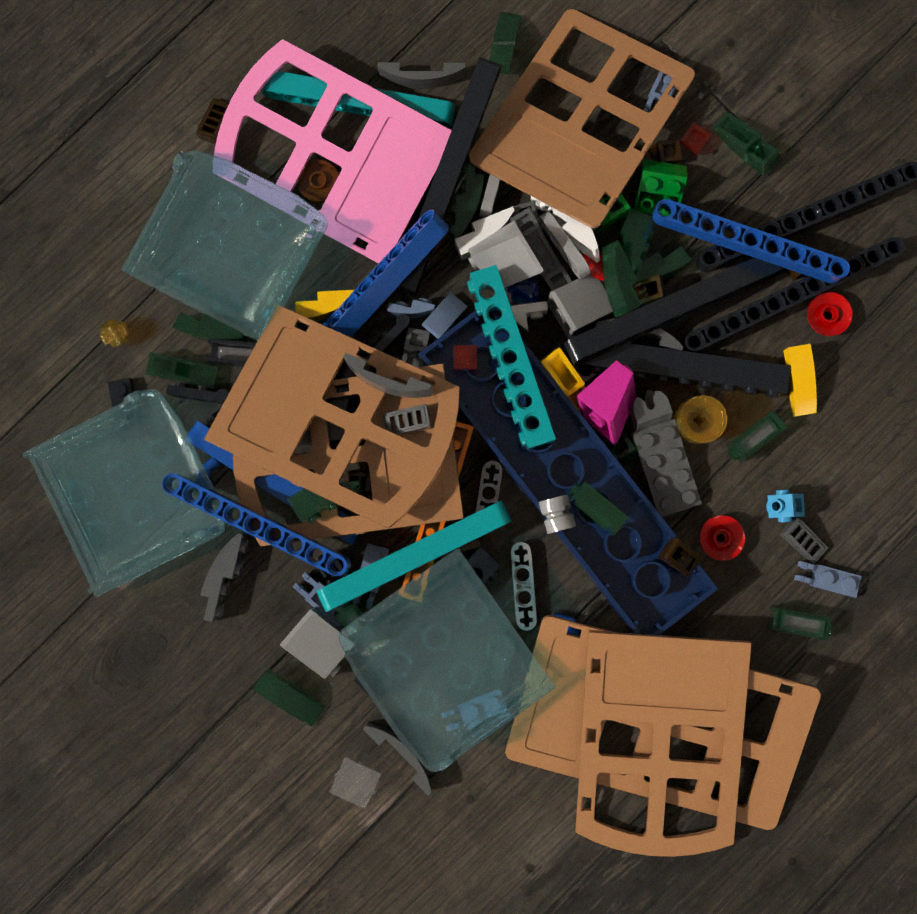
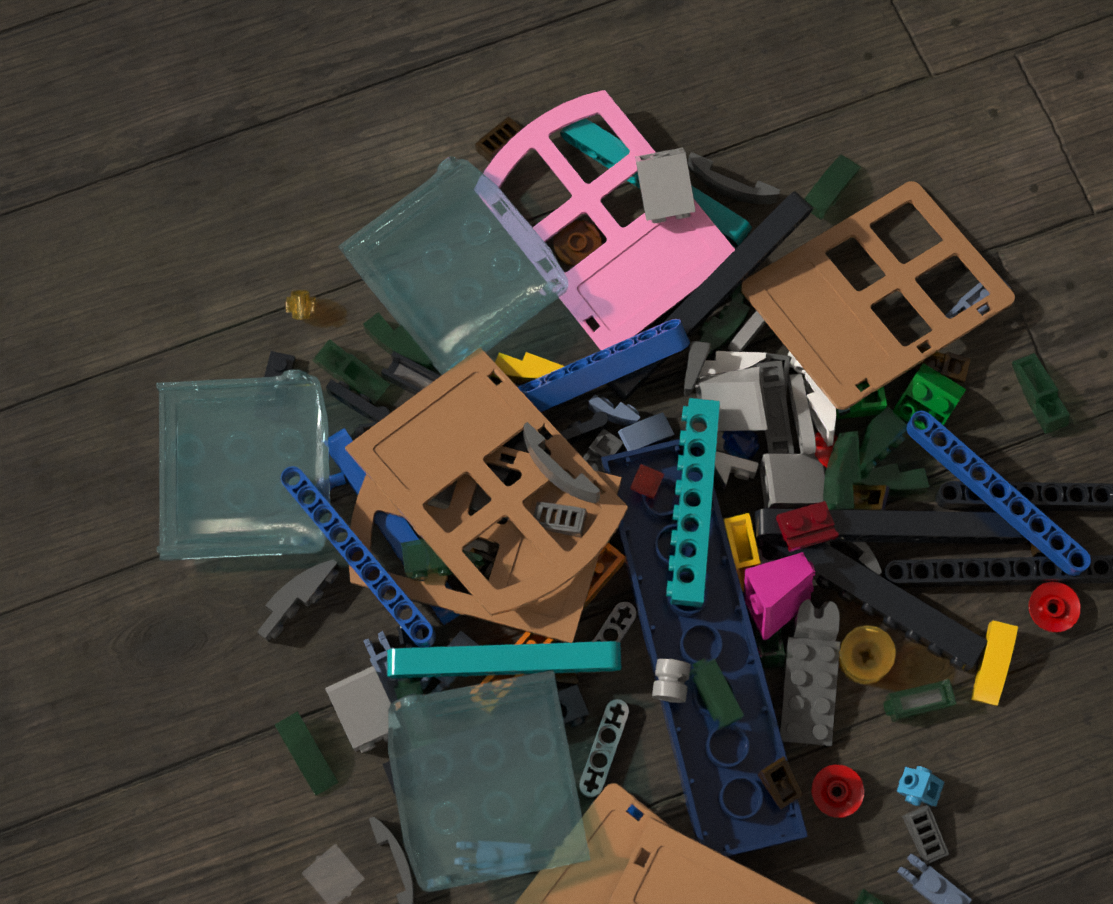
camera: 20 degrees right, 10 degrees down
clear red plate [680,123,711,155] -> none
none -> light grey slope [635,148,696,223]
none -> dark grey slope [684,341,711,396]
none -> dark red plate [776,501,839,552]

